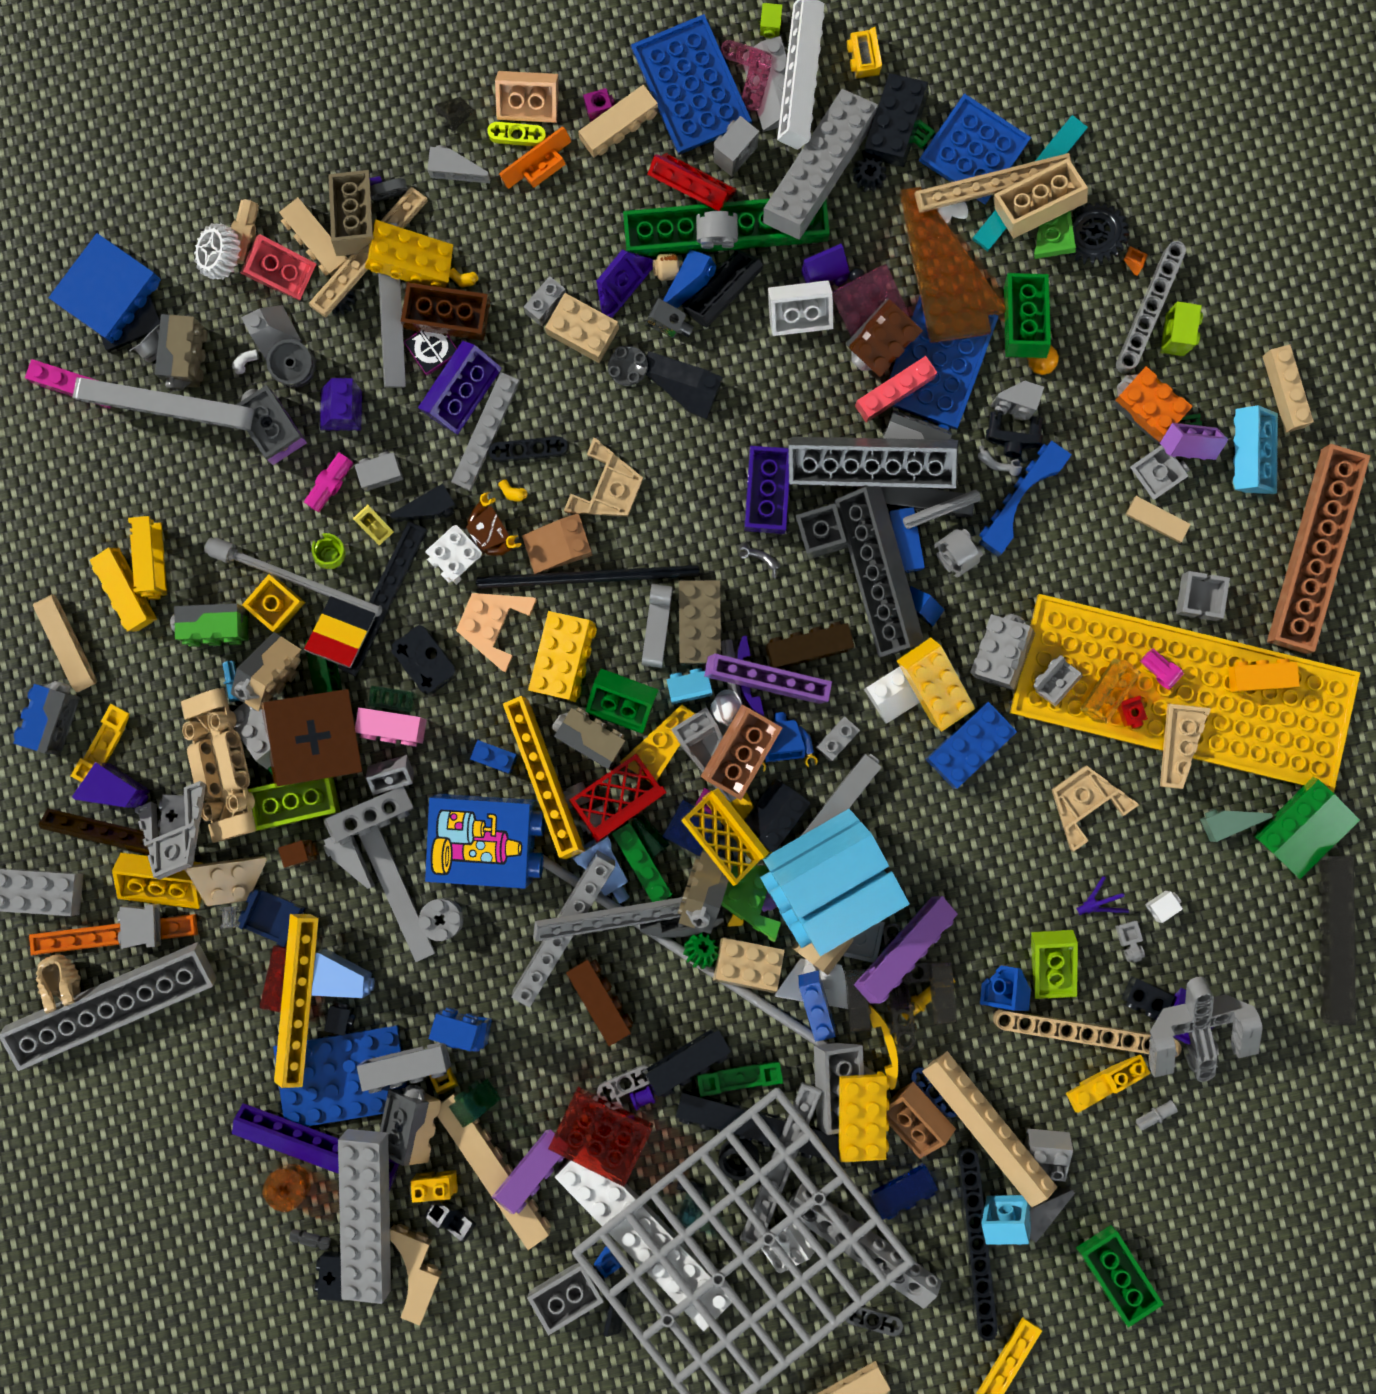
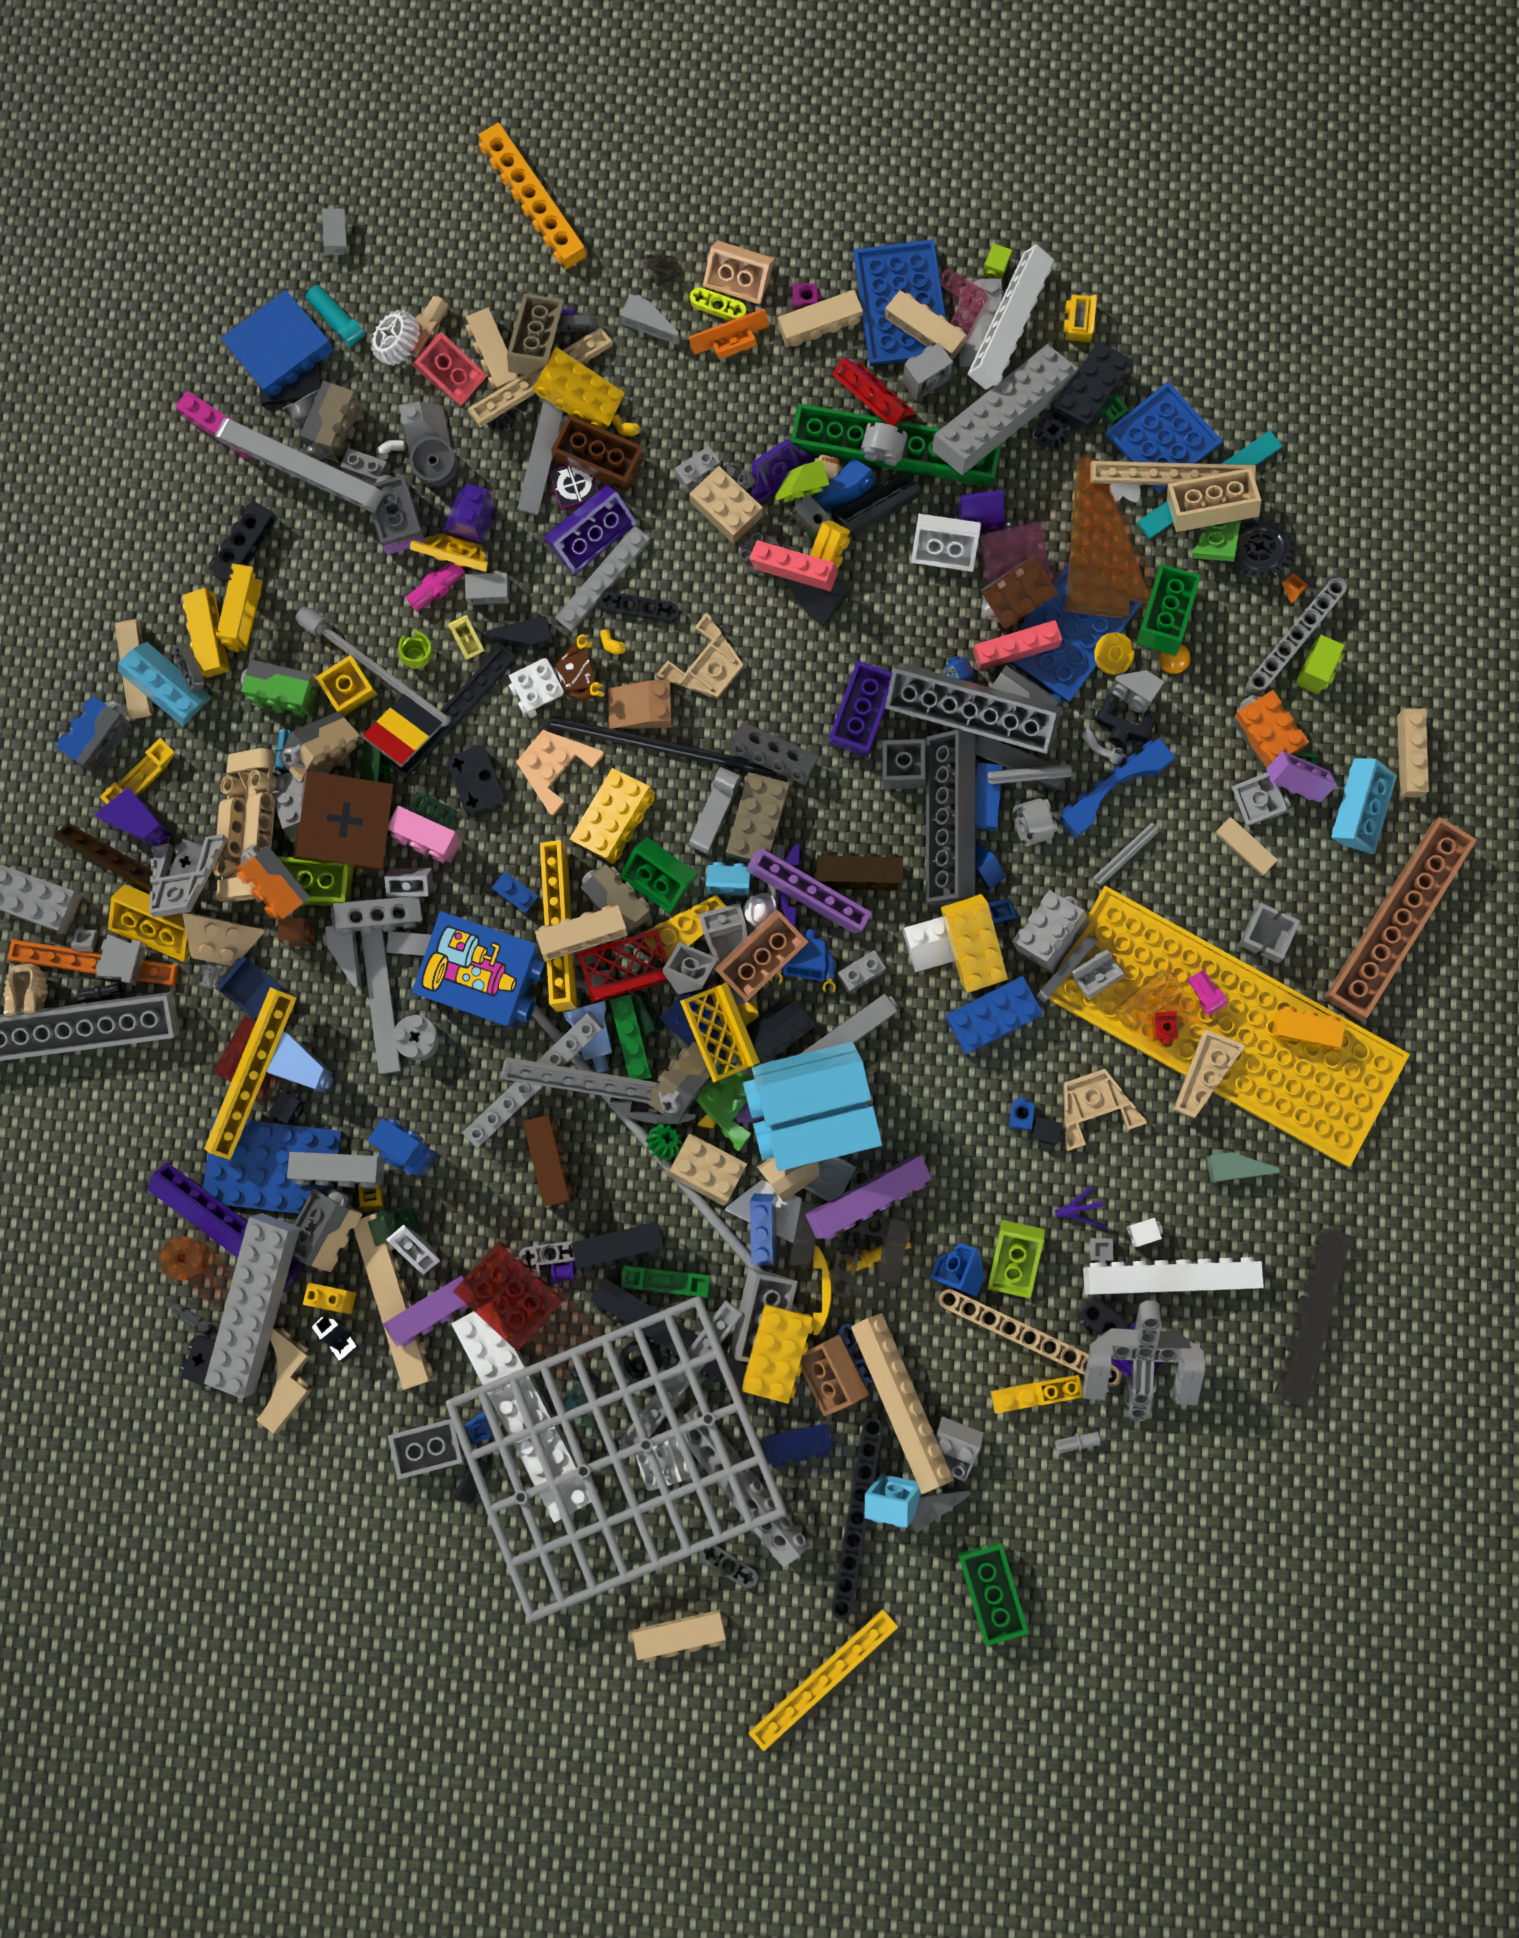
camera: 20 degrees right, 5 degrees down
flat silver piece [739,542,781,578] -> none
green slope [1253,777,1360,879] -> none
none -> light grey tile [71,929,99,952]
none -> black pin [76,983,123,1004]
none -> medium azure slope [118,642,212,727]
none -> dark grey beam [175,644,204,691]
none -> black brick [208,500,278,583]
none -> orange piece [235,844,310,919]
none -> teal piece [306,285,366,348]
none -> light grey hinge [322,208,347,256]
none -> light grey brick [340,448,391,484]
none -> white slope [386,1225,440,1275]
none -> light grey slope [387,931,431,955]
none -> yellow wing [410,533,488,572]
none -> light orange brick [478,122,586,269]
none -> tan brick [535,905,627,962]
none -> light grey slope [662,942,718,995]
none -> dark grey plate [723,464,755,489]
none -> dark grey brick [729,722,819,785]
none -> coral brick [749,540,838,592]
none -> lime slope [775,460,829,503]
none -> yellow brick [810,520,850,568]
none -> tan brick [885,290,966,361]
none -> blue head [944,656,974,682]
none -> blue slope [988,898,1018,928]
none -> blue brick [1008,1098,1035,1131]
none -> black brick [1030,1117,1065,1146]
none -> dark grey beam [1036,934,1098,1003]
none -> white brick [1083,1257,1264,1295]
none -> light grey axle [1093,823,1159,886]
none -> yellow tile [1094,632,1134,675]

